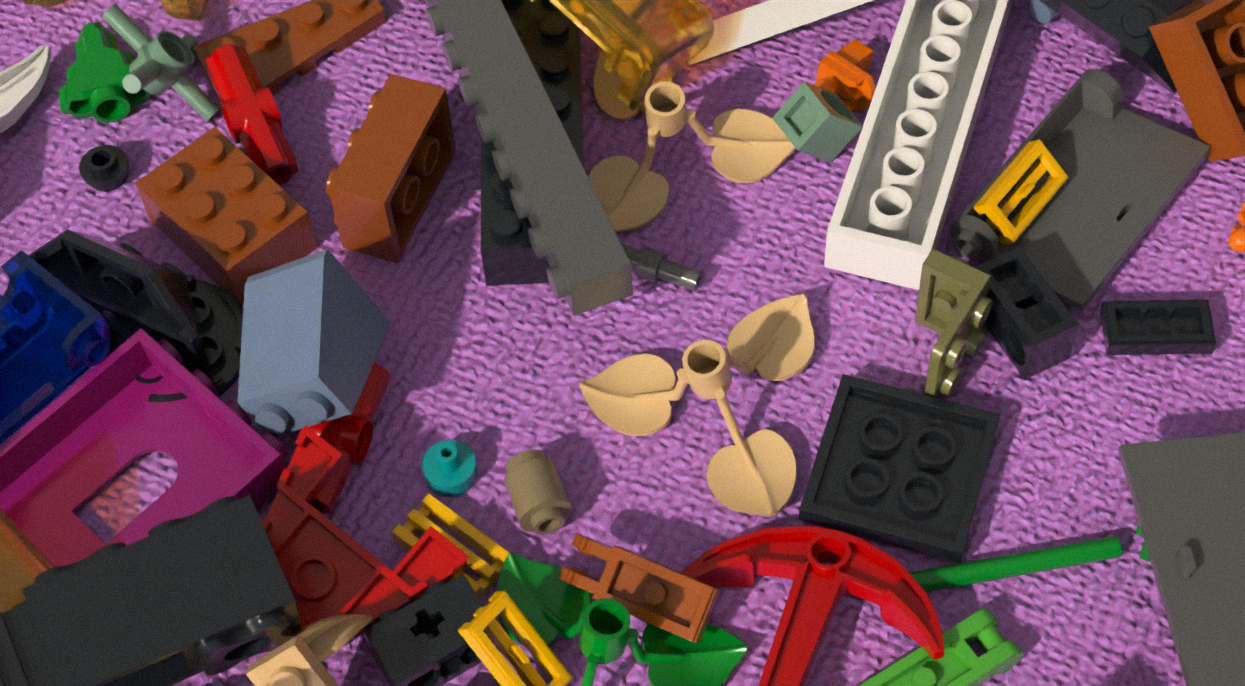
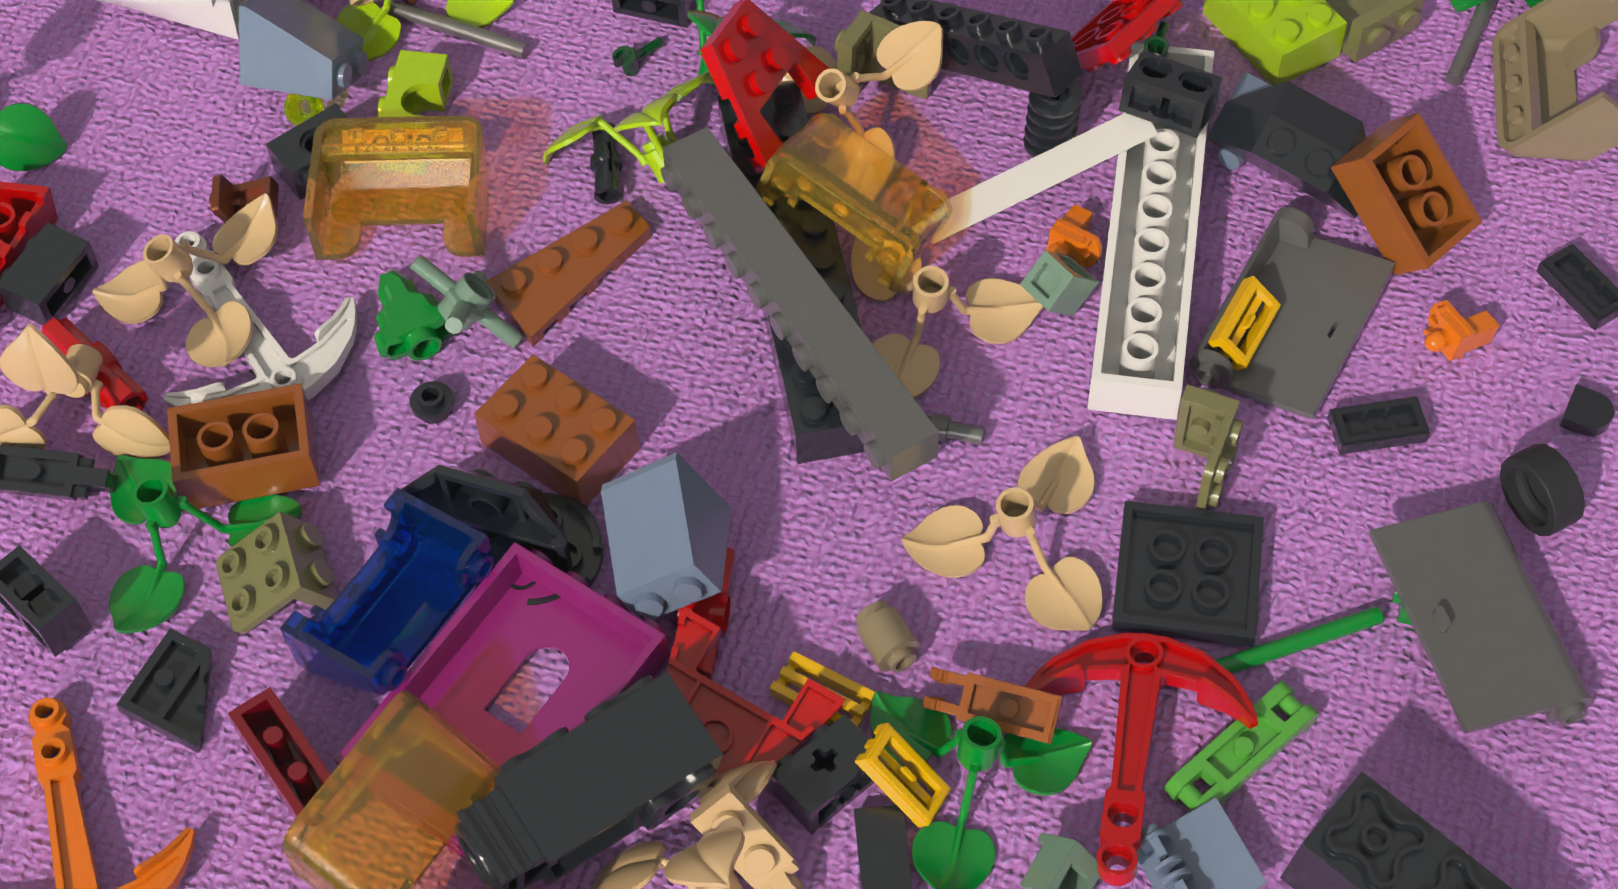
camera: 10 degrees left, 0 degrees up
red piece [206,44,298,185] -> none
dark orange brick [326,73,456,264] -> none
teal tile [422,440,478,497] -> none
black brick [974,246,1079,380] -> none

